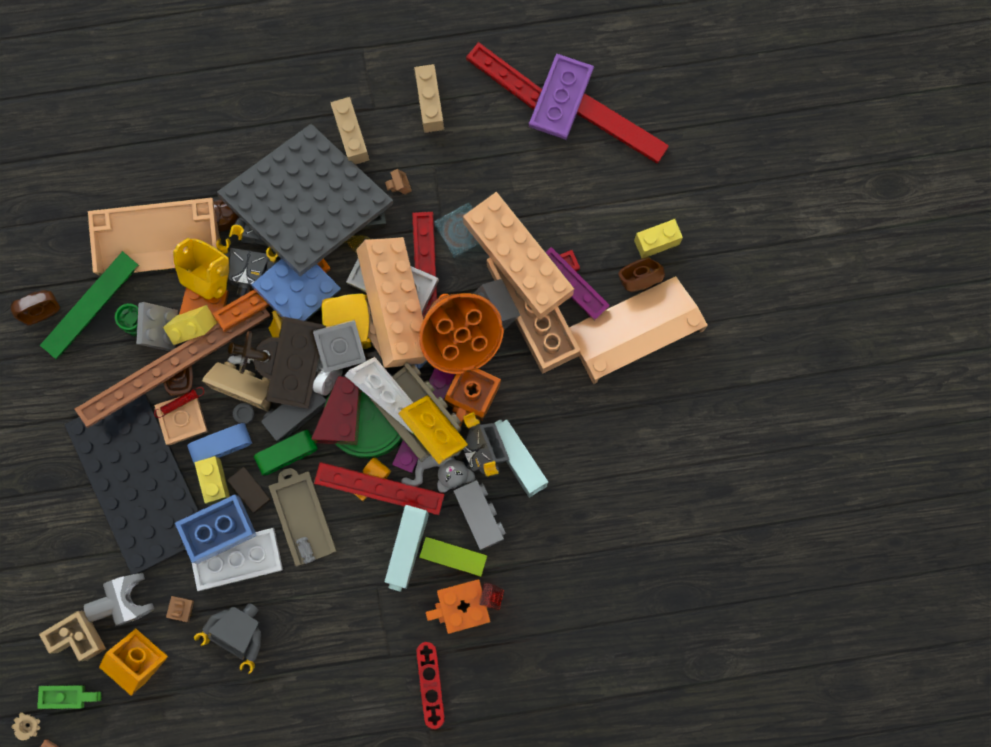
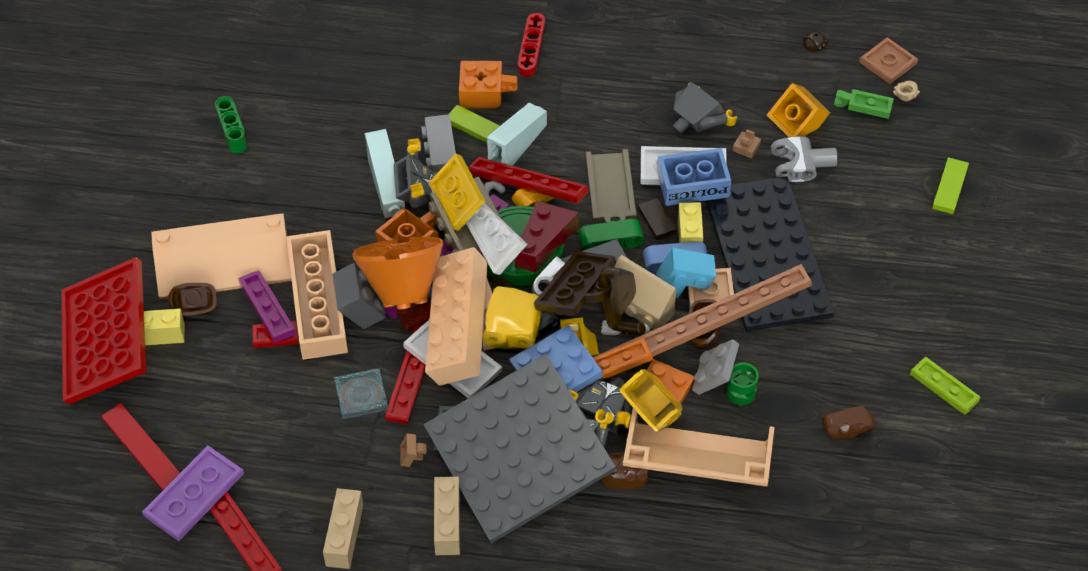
camera: 165 degrees left, 25 degrees down
tan brick [39,611,106,661] -> none
green tile [40,251,140,359] -> none
red piece [154,387,204,418] -> none
light yellow brick [163,305,217,345] -> none
light grey piece [296,537,315,564] -> none
light grey plate [313,320,366,373] -> none
light nougat brick [463,192,574,320] -> none
clear red tile [479,583,504,611] -> none
none -> red plate [61,257,146,405]
none -> green beam [215,96,247,154]
none -> medium azure brick [656,247,716,298]

